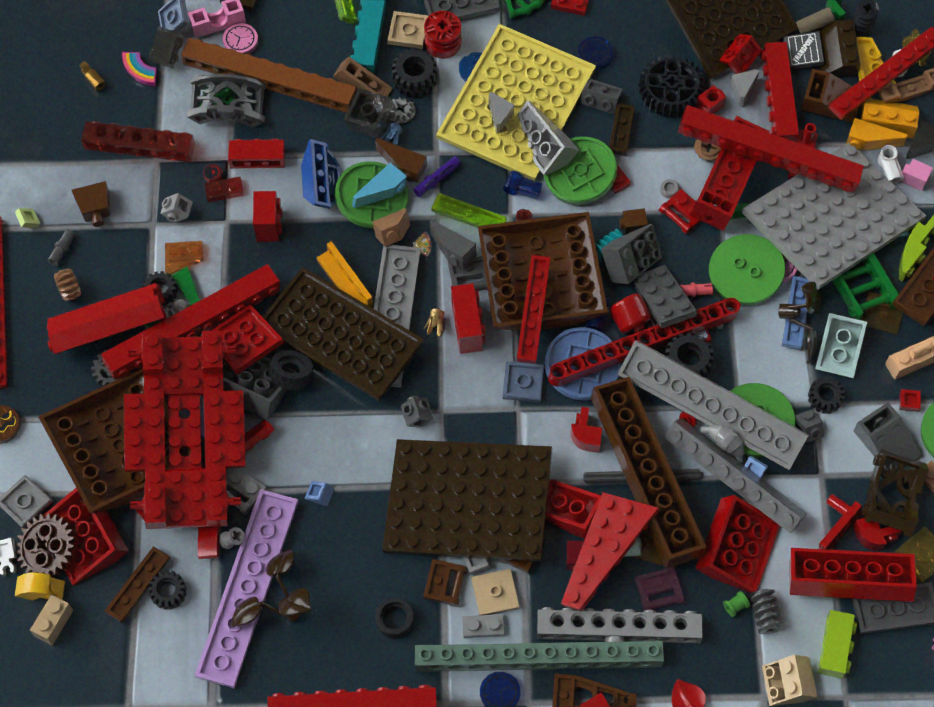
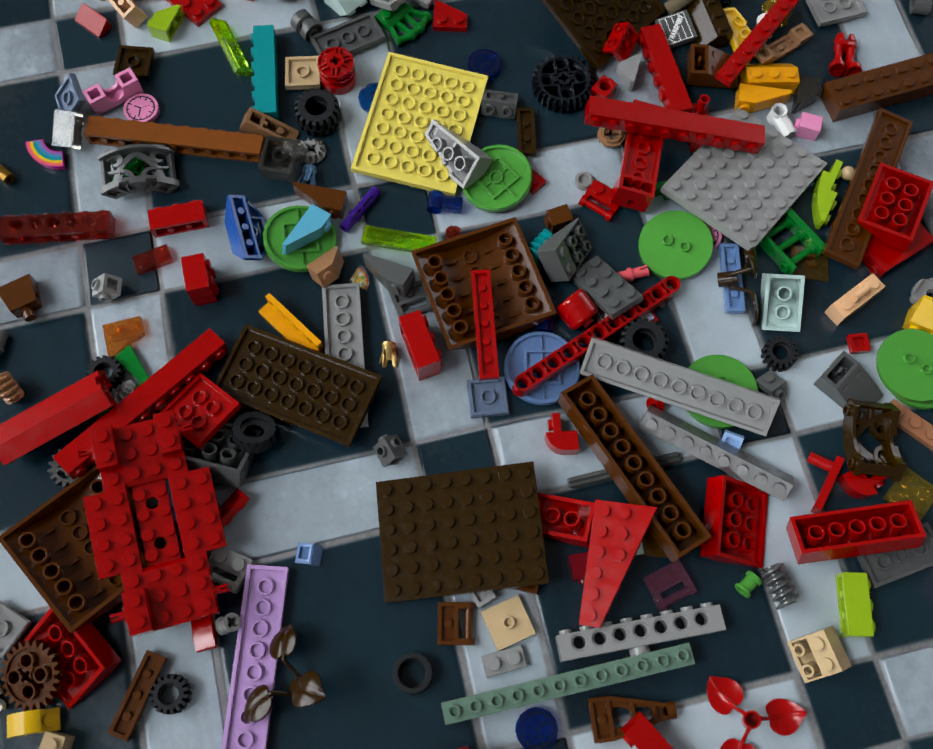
camera: 15 degrees left, 5 degrees up
black tile [203,164,223,183] -> none
light grey slope [488,92,514,133] -> none
light grey piece [701,424,745,463] -> none

